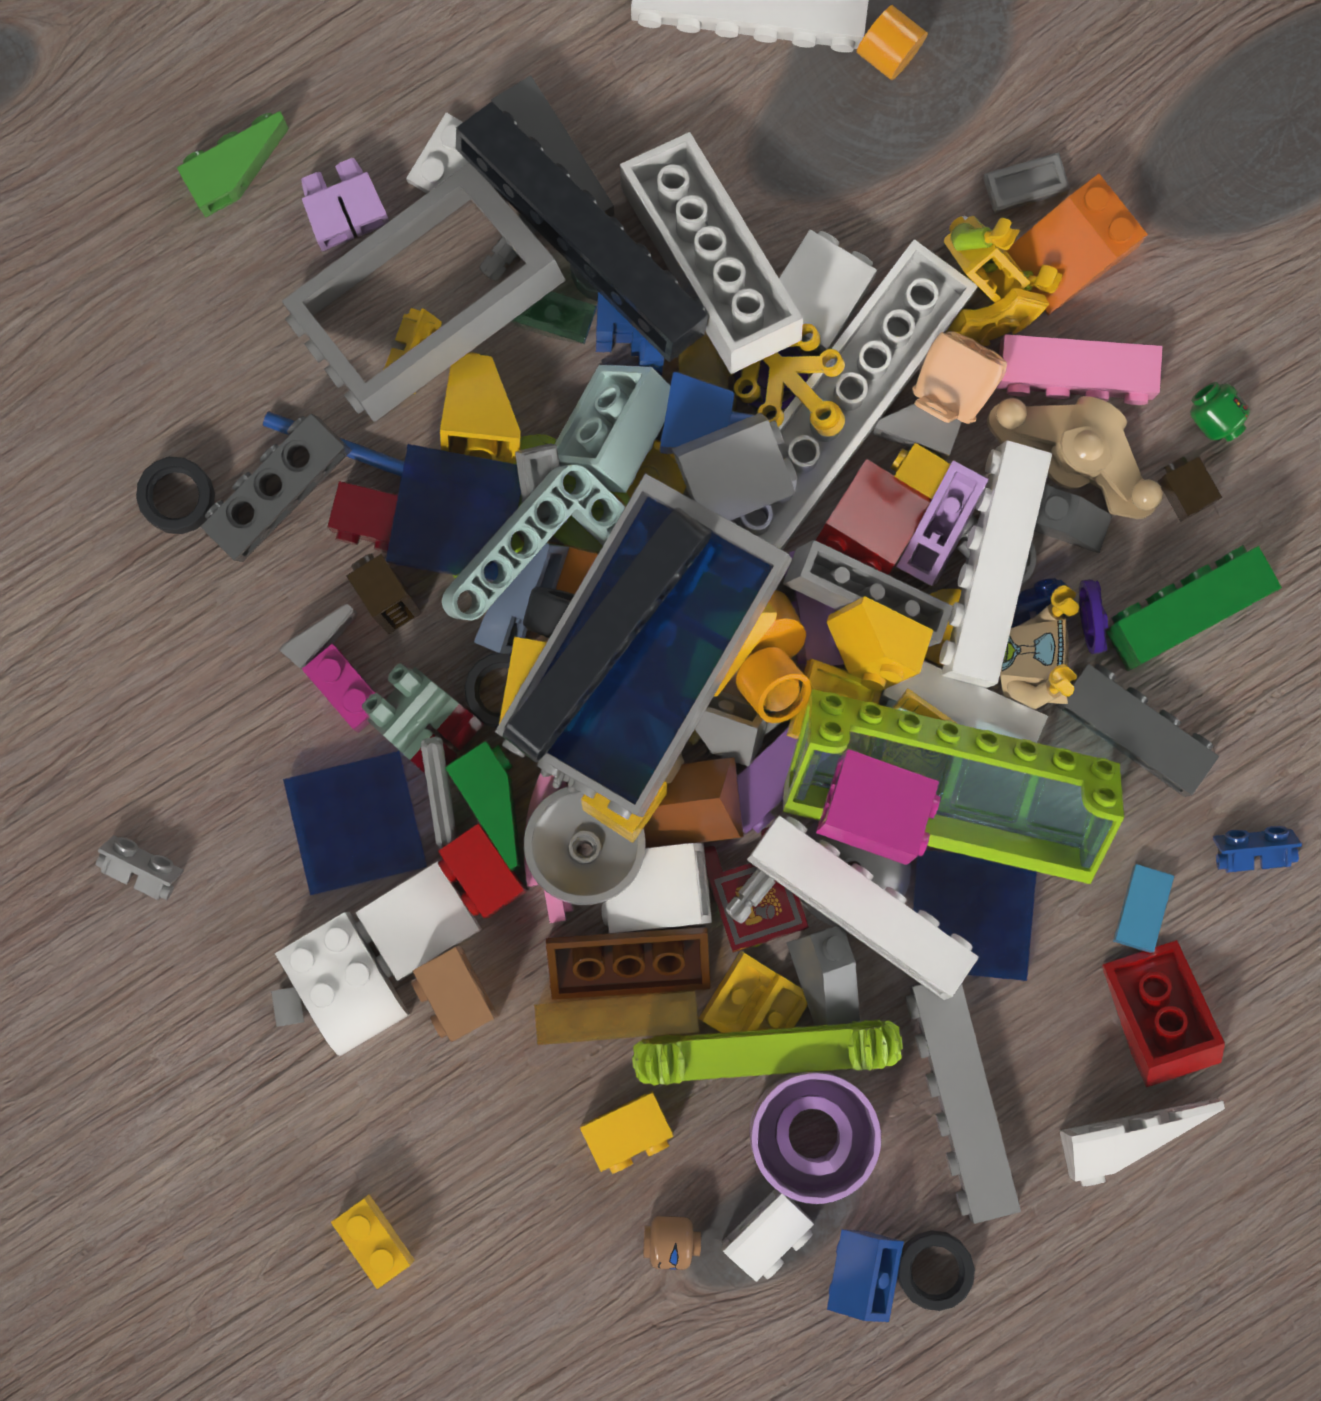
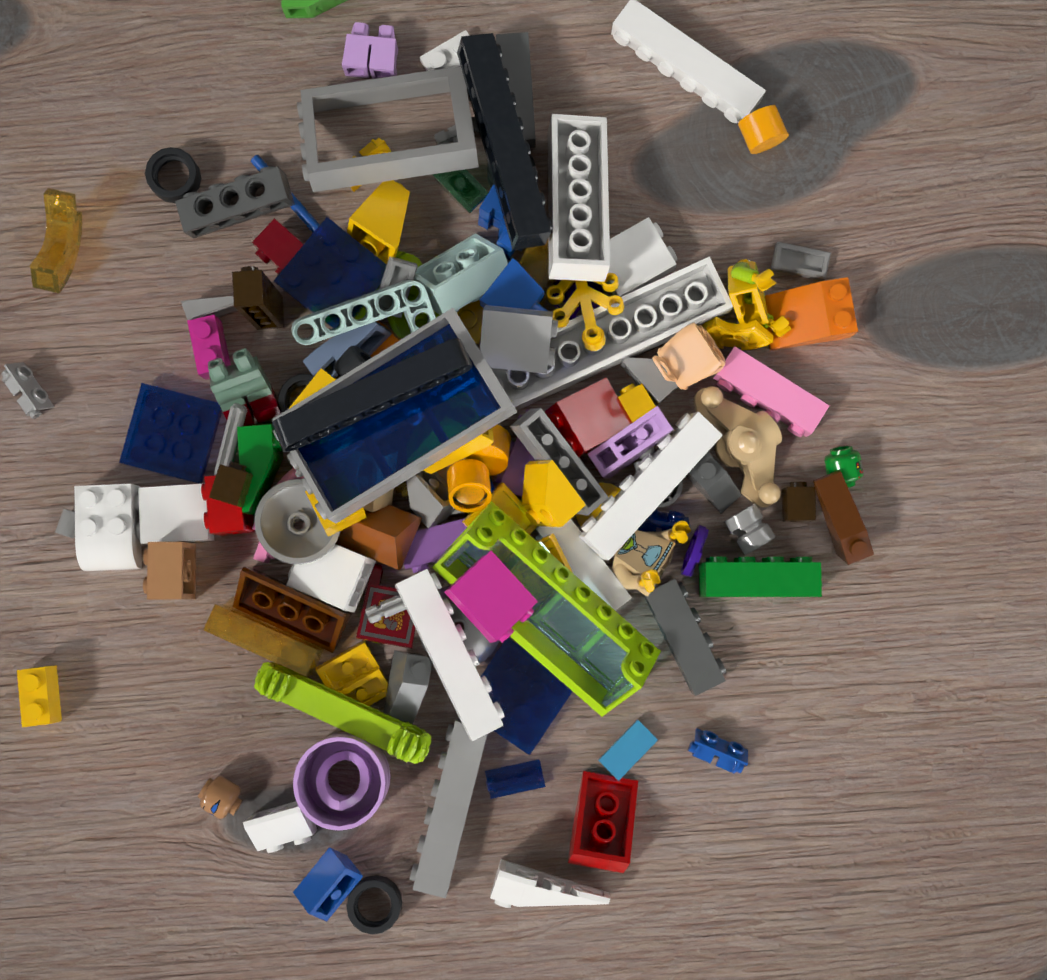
camera: 30 degrees right, 0 degrees up
yellow brick [580,1090,674,1174] -> none
none -> clear yellow arch [30,188,82,293]
none -> dark brown brick [209,461,253,508]
none -> clear blue hinge [485,759,546,799]
none -> light grey wheel [724,503,776,555]
none -> reddish brown slope [813,470,874,565]

